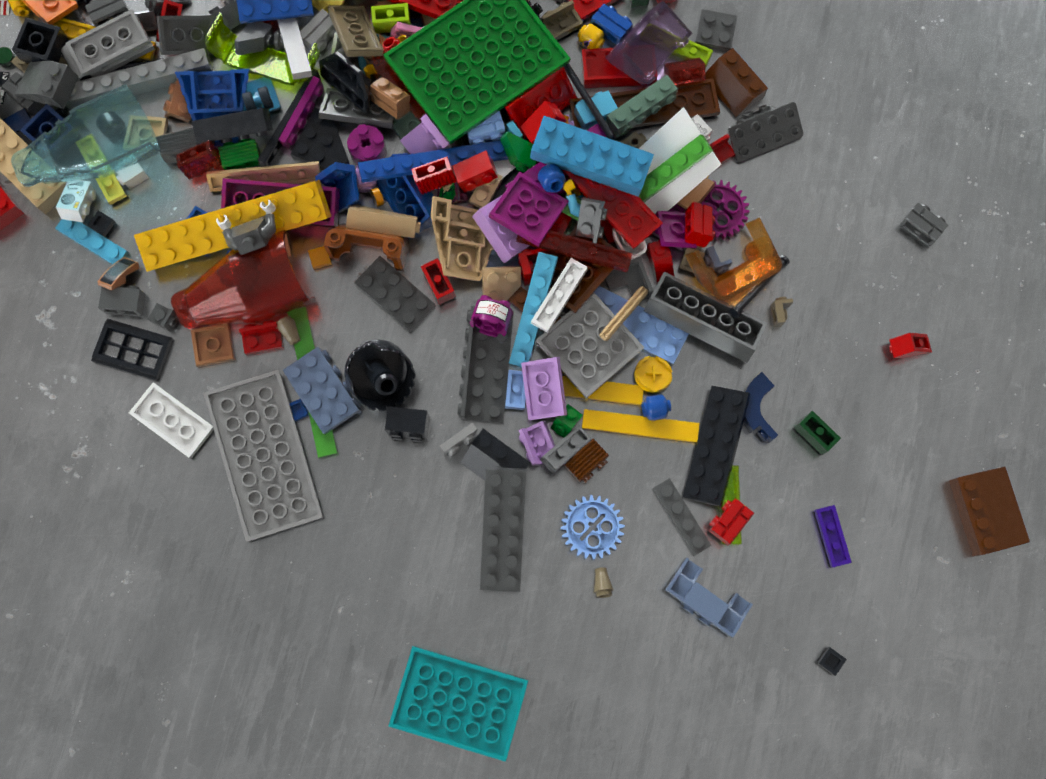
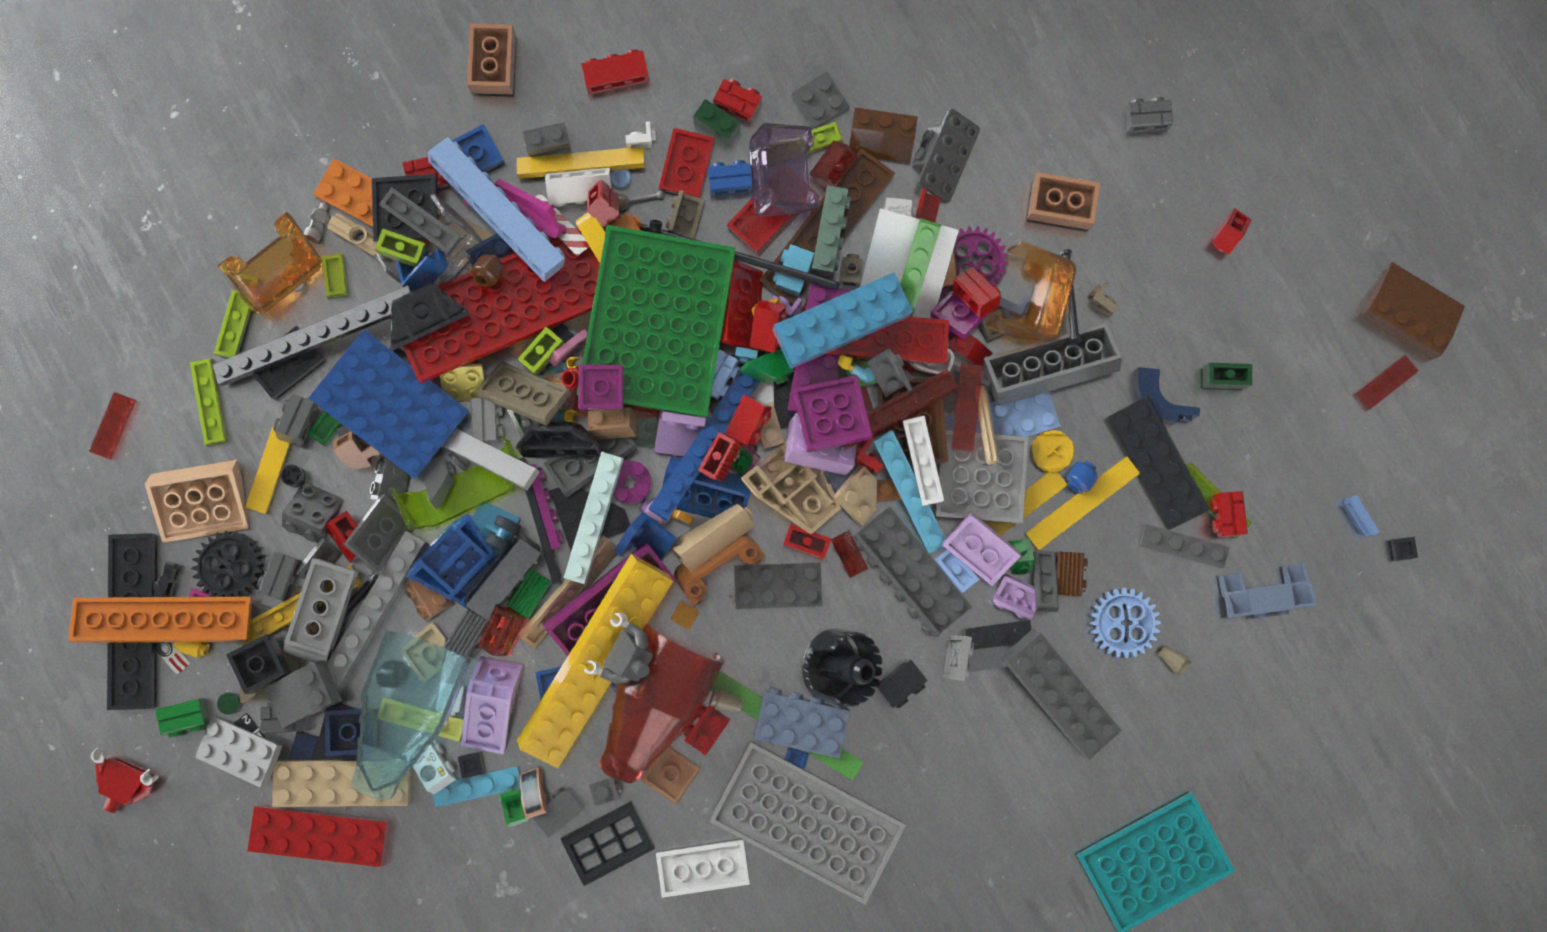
camera: 50 degrees left, 5 degrees up
magenta brick [470,295,513,337] -> none
blue head [538,164,566,193] -> none
yellow head [577,24,605,49] -> none
dark purple plate [814,505,852,568] -> none
none -> lavender bracket [461,656,523,755]
none -> green bracket [498,789,529,828]
none -> light aqua plate [564,452,624,584]
none -> magenta plate [578,365,623,410]
none -> clear red plate [831,530,868,578]
none -> clear red tile [951,363,983,452]
none -> nougat brick [1027,172,1100,230]
none -> medium blue tile [1343,495,1380,537]
none -> clear red tile [1355,355,1419,411]

